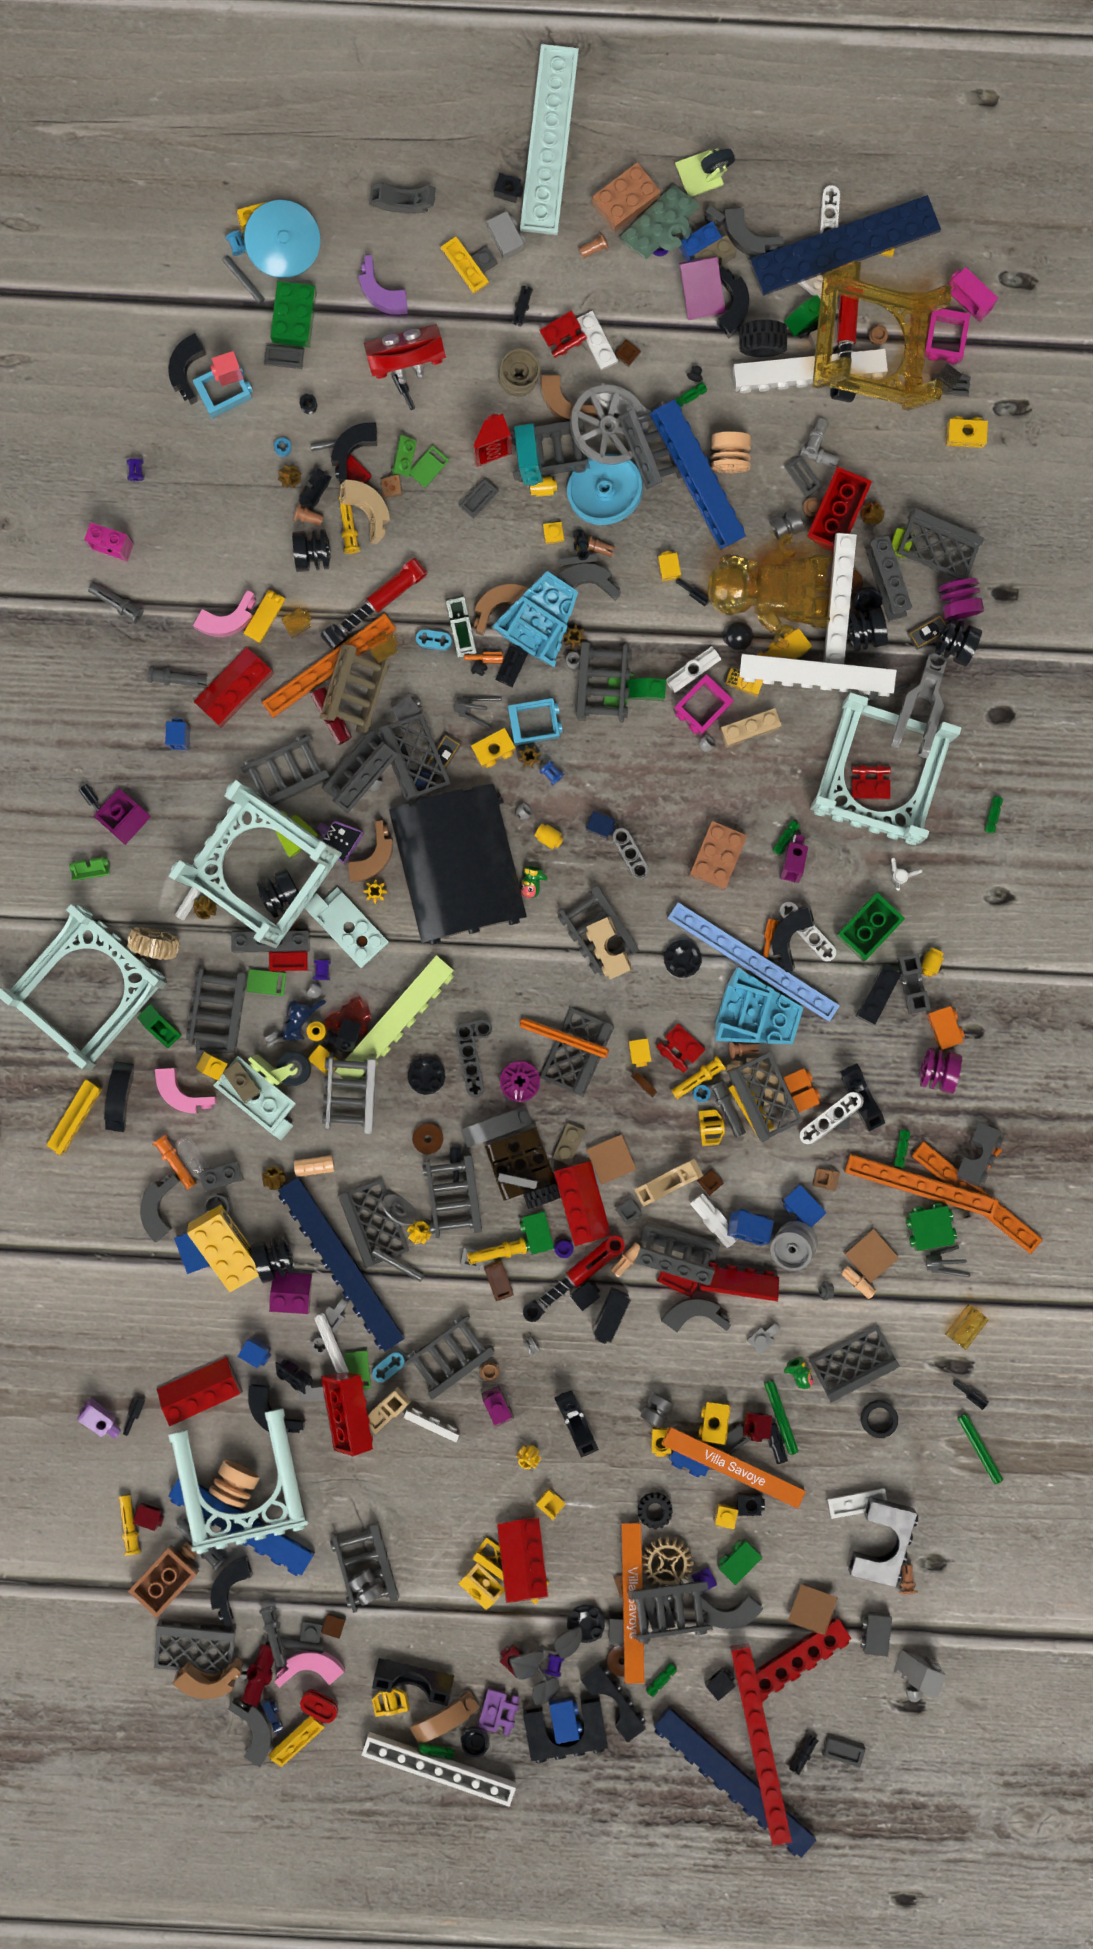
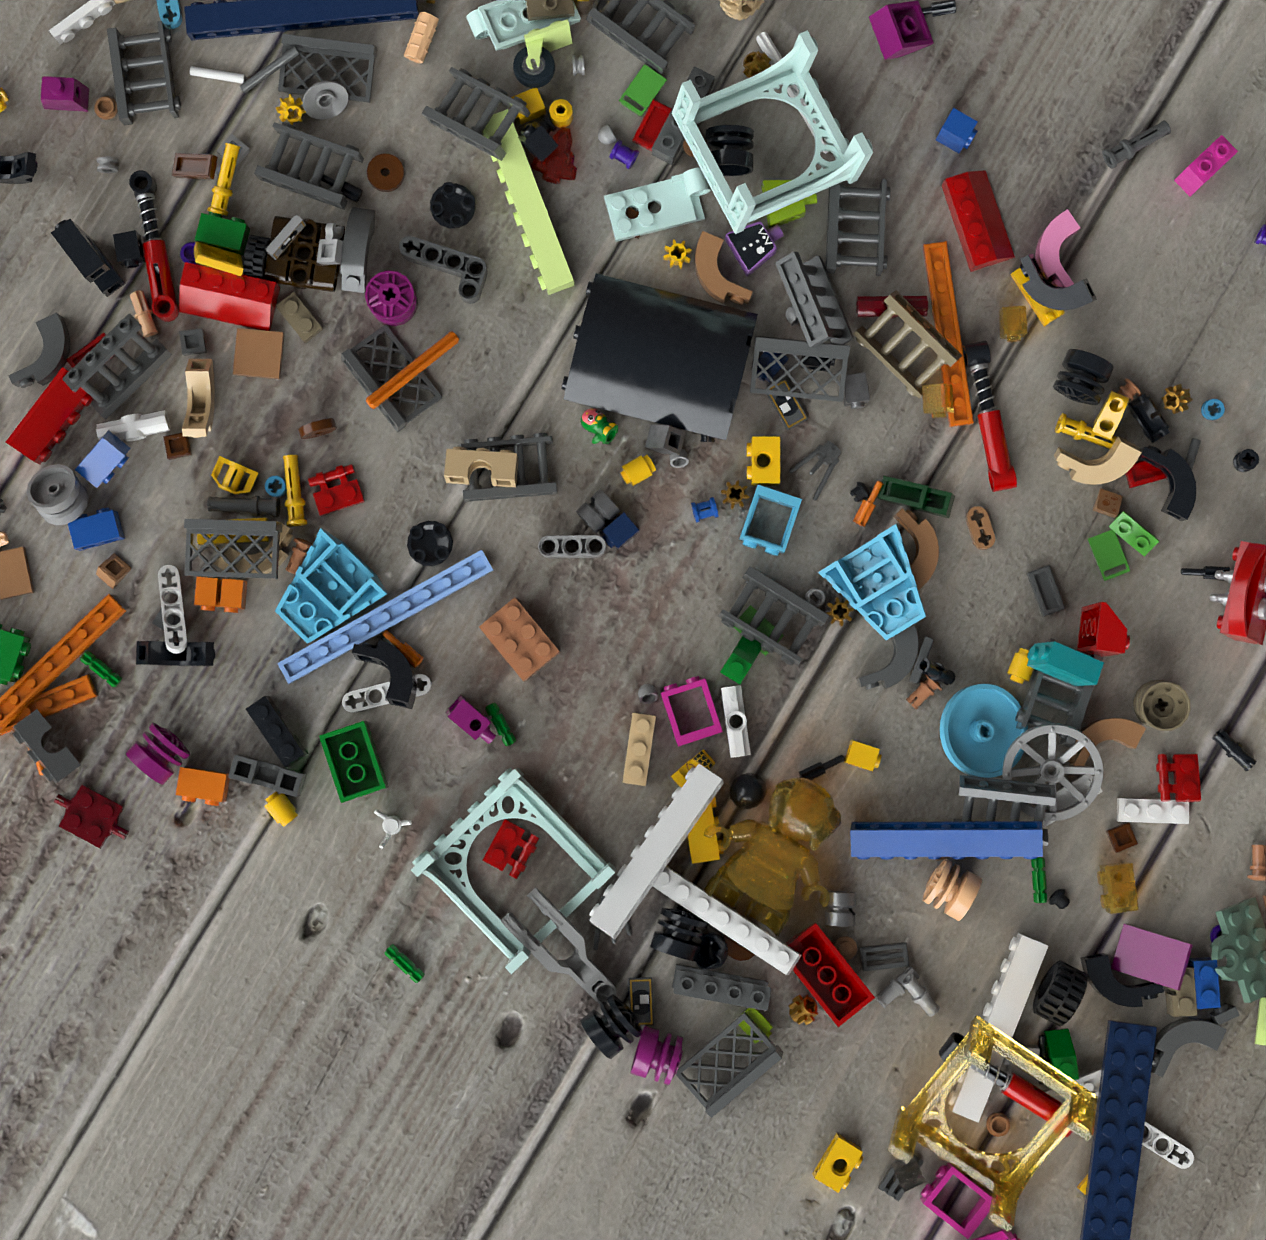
camera: 115 degrees right, 0 degrees up
dark grey pin [148,666,207,688] -> none
dark blue animal [281,1000,326,1041] -> none
medium azure beam [416,630,452,651] -> none
black hinge [495,645,528,688] -> none
yellow plate [543,522,564,544] -> none
yellow brick [628,1038,651,1067] -> none
none -> dark red plate [54,785,129,849]
none -> white piece [190,66,245,84]
none -> yellow plate [193,241,244,276]
none -> light grey plate [317,223,344,265]
none -> flat silver wheel [576,489,620,533]
none -> flat silver brick [645,425,686,455]
none -> medium nougat beam [965,506,995,550]
none -> black arch [1020,254,1097,310]
none -> yellow leg [1092,391,1129,439]
none -> clear yellow brick [1097,862,1139,914]

